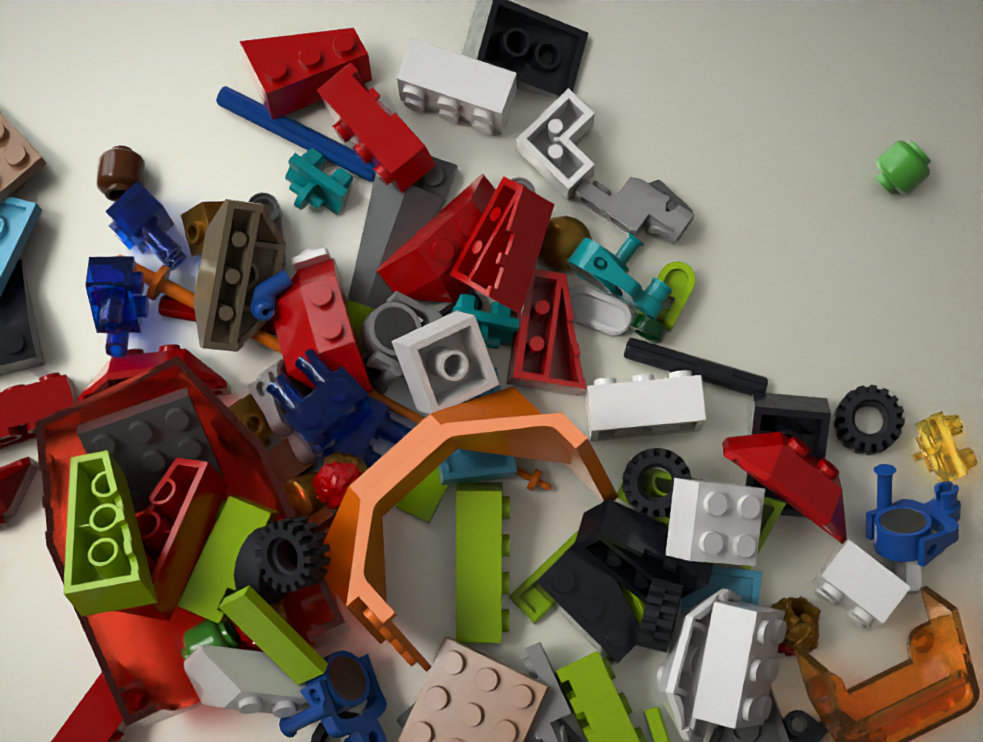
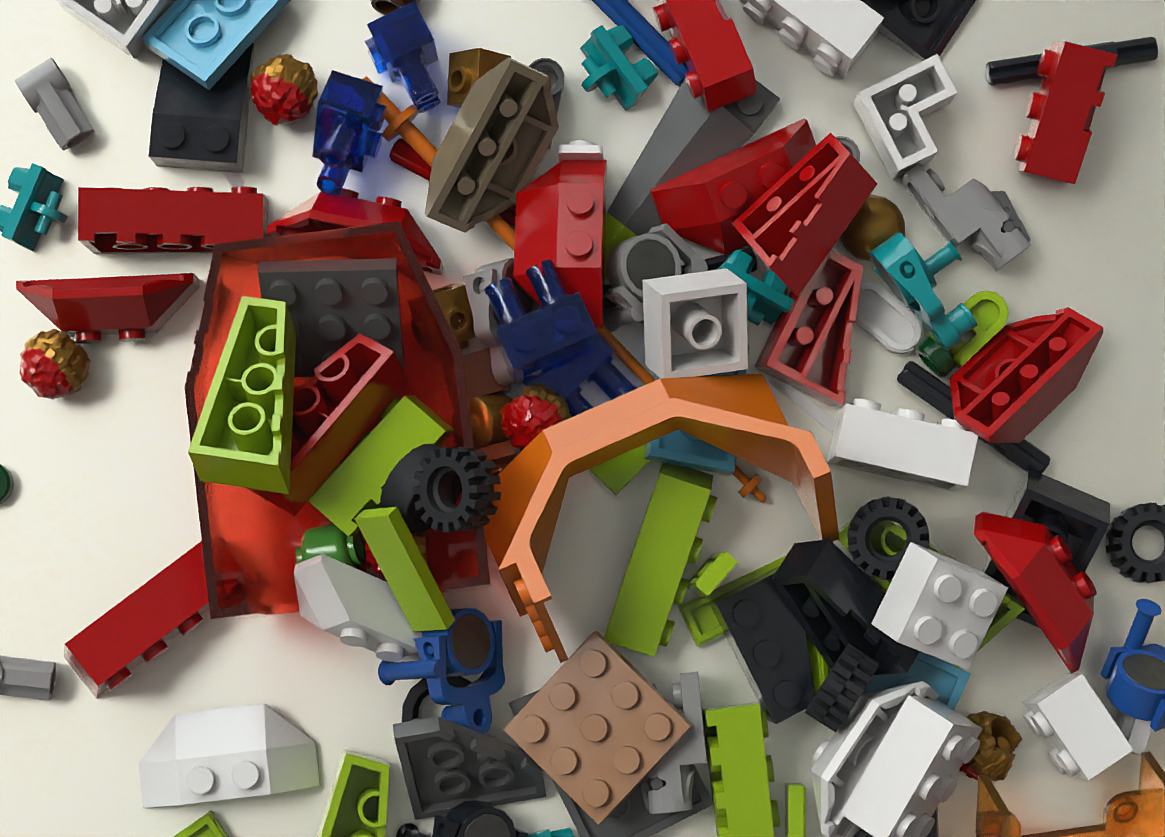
camera: 10 degrees right, 5 degrees up
blue arm [250,270,293,321] -> none
none -> piece [249,54,318,126]
none -> lime tile [687,551,738,597]
none -> white sticker [768,376,835,433]
none -> red wedge [949,307,1103,443]
none -> black axle [986,37,1158,85]
none -> red wedge [1014,41,1118,184]

